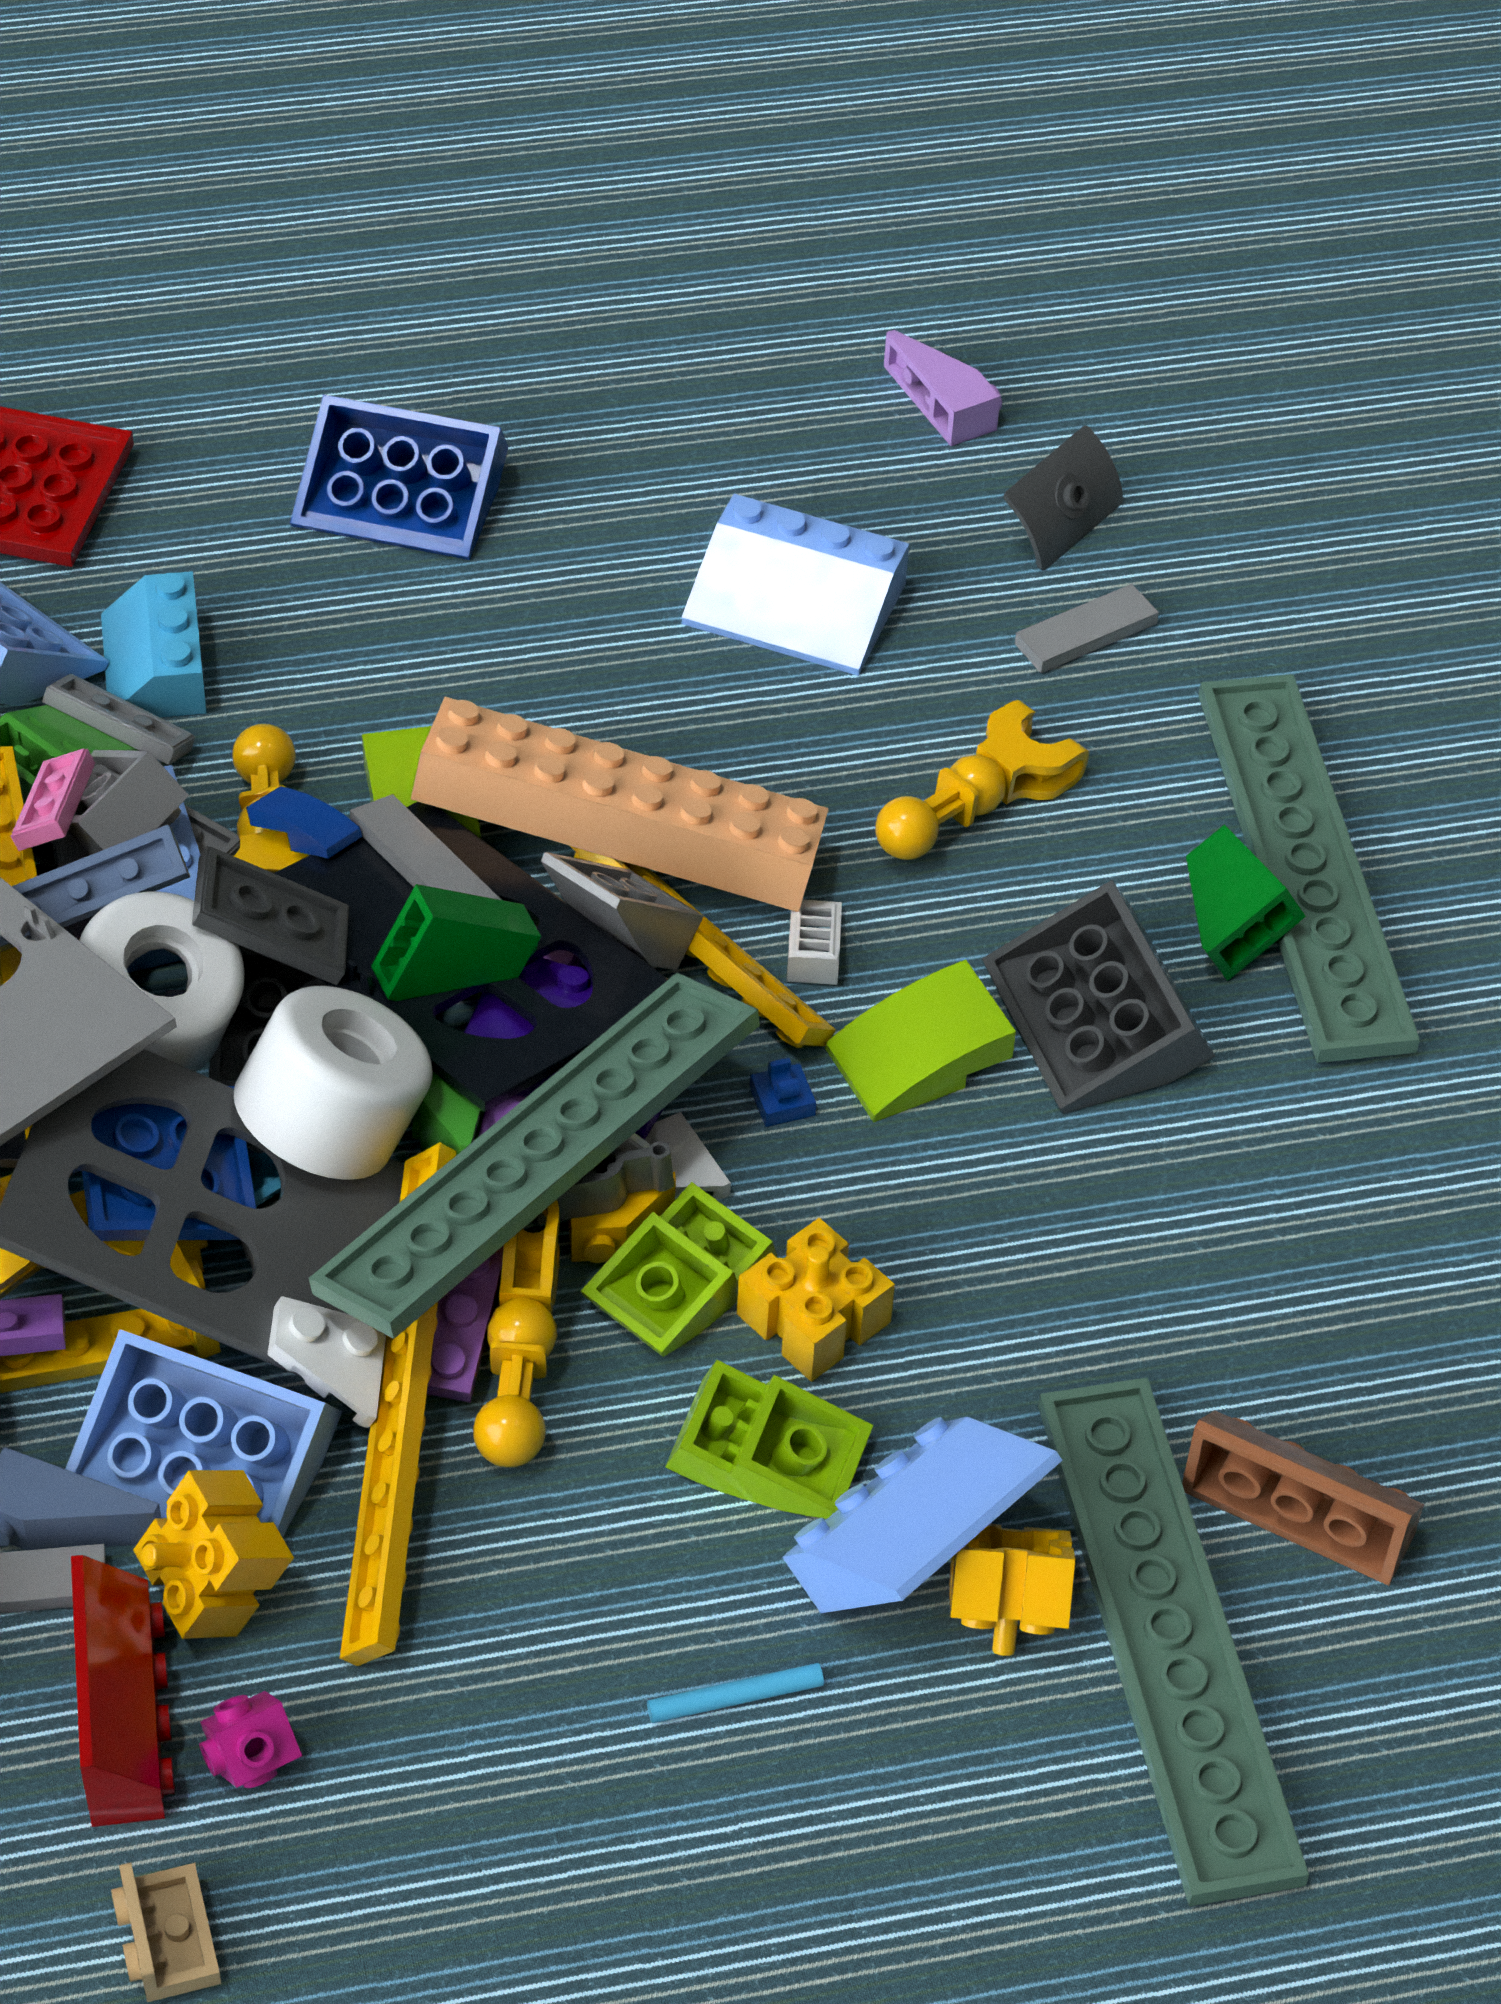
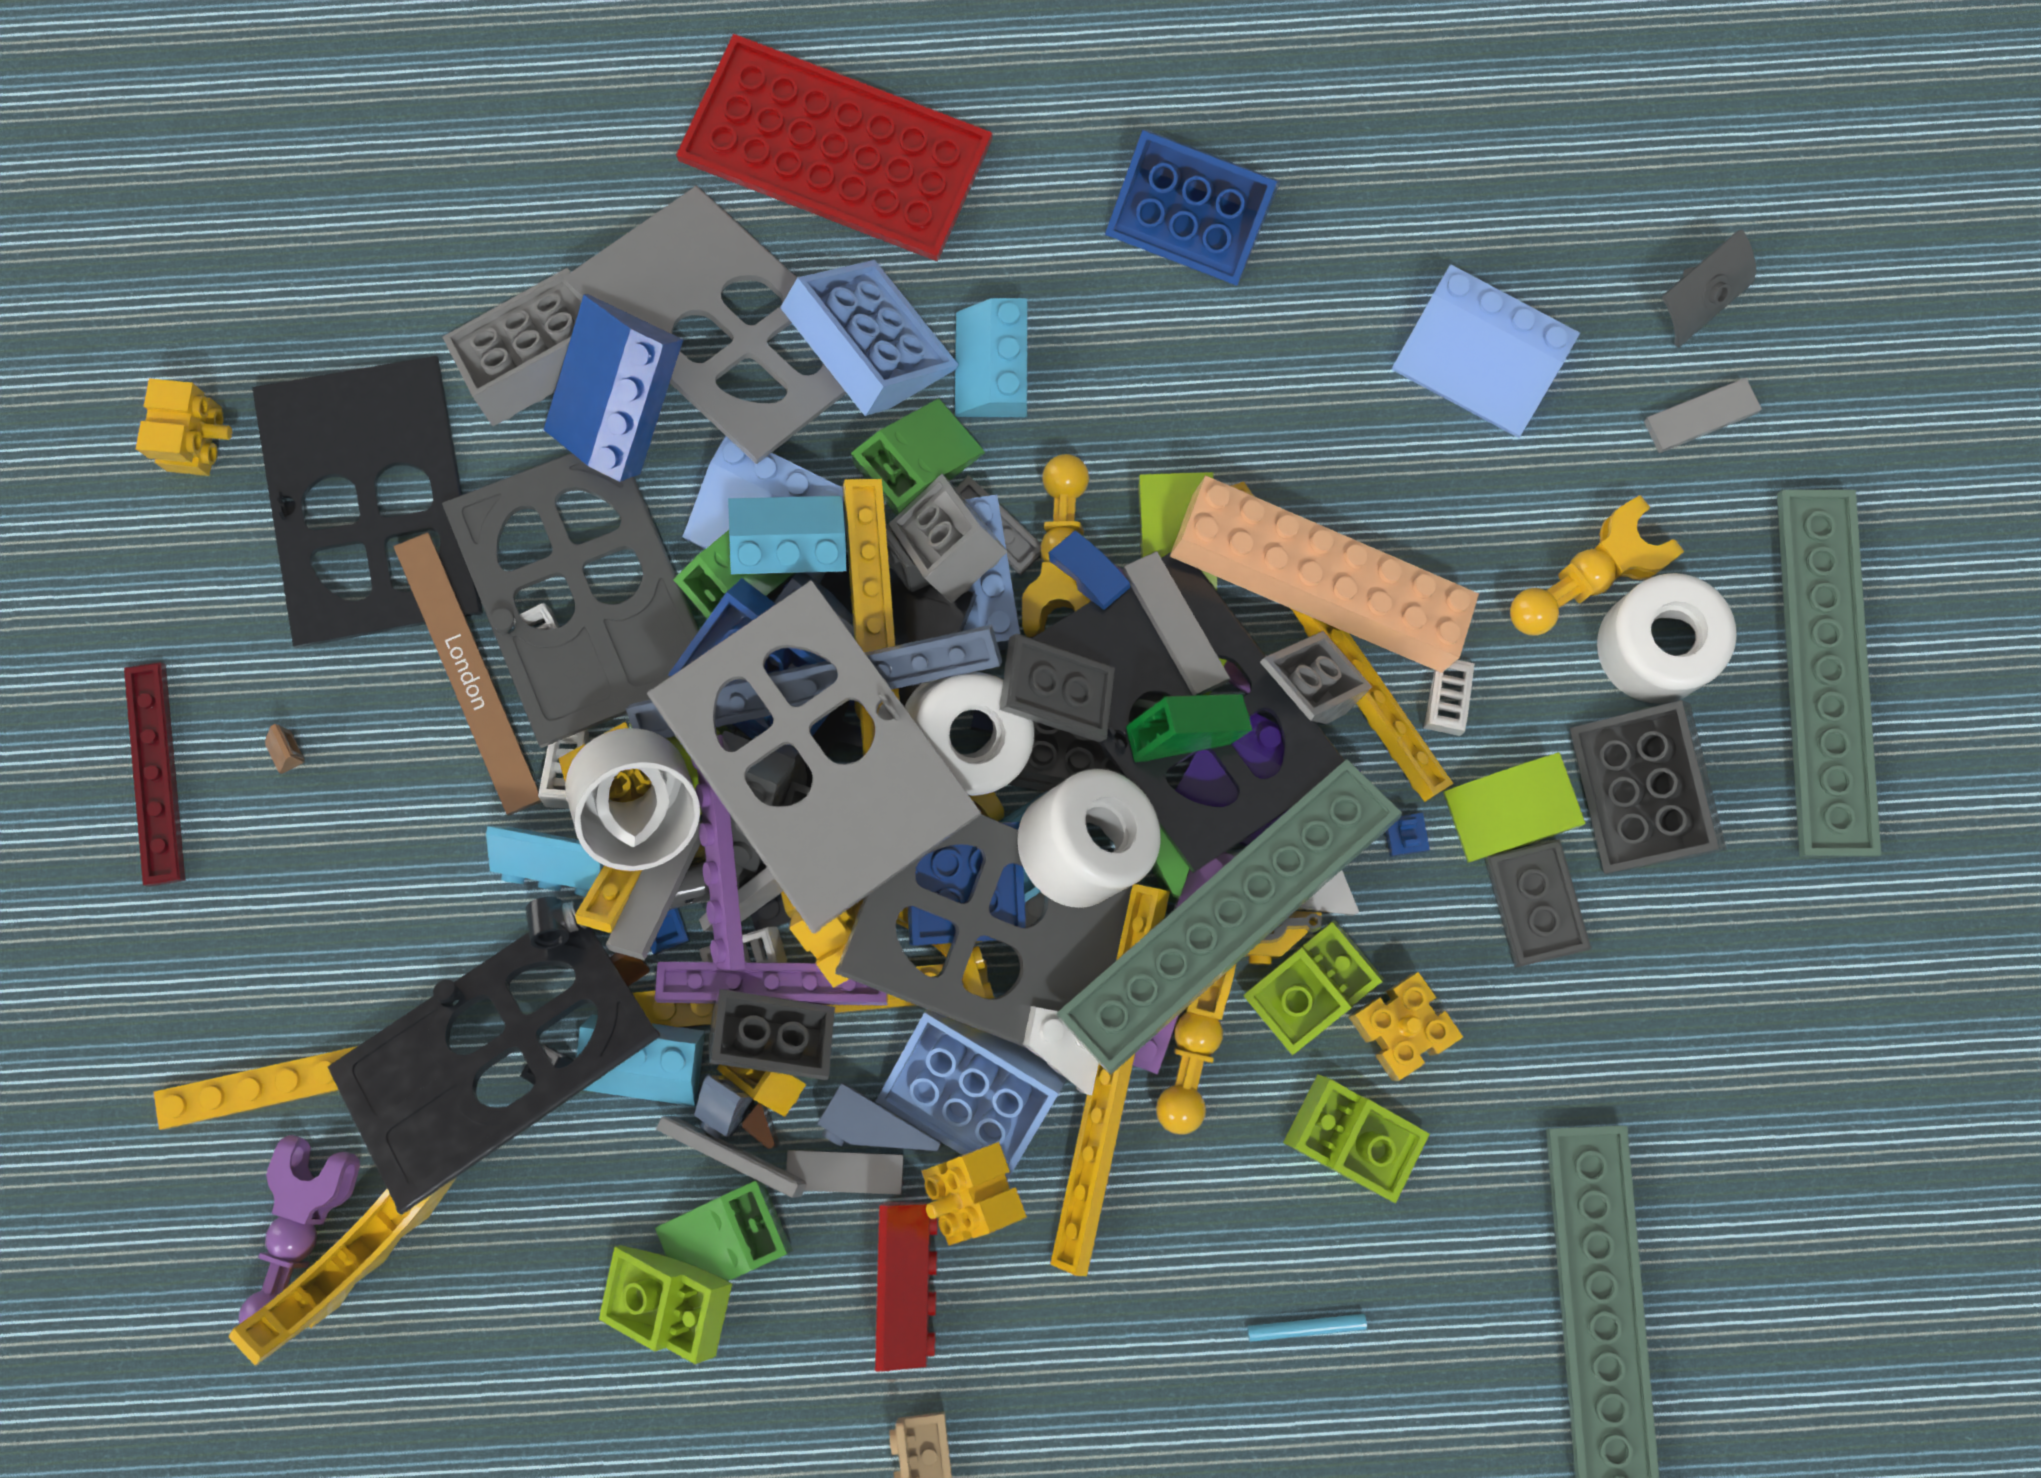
camera: 15 degrees right, 30 degrees up
bright pink tile [11,748,95,851] -> none
light grey tile [42,674,196,765] -> none
dark pink brick [199,1691,302,1788] -> none
light blue slope [782,1417,1063,1613] -> none
lavender slope [884,330,1002,446] -> none
yellow brick [949,1524,1076,1656] -> none
nougat slope [1182,1410,1424,1586] -> none
green slope [1186,824,1306,981] -> none
none -> dark grey tile [1484,839,1591,968]
none -> white piece [1597,573,1737,704]

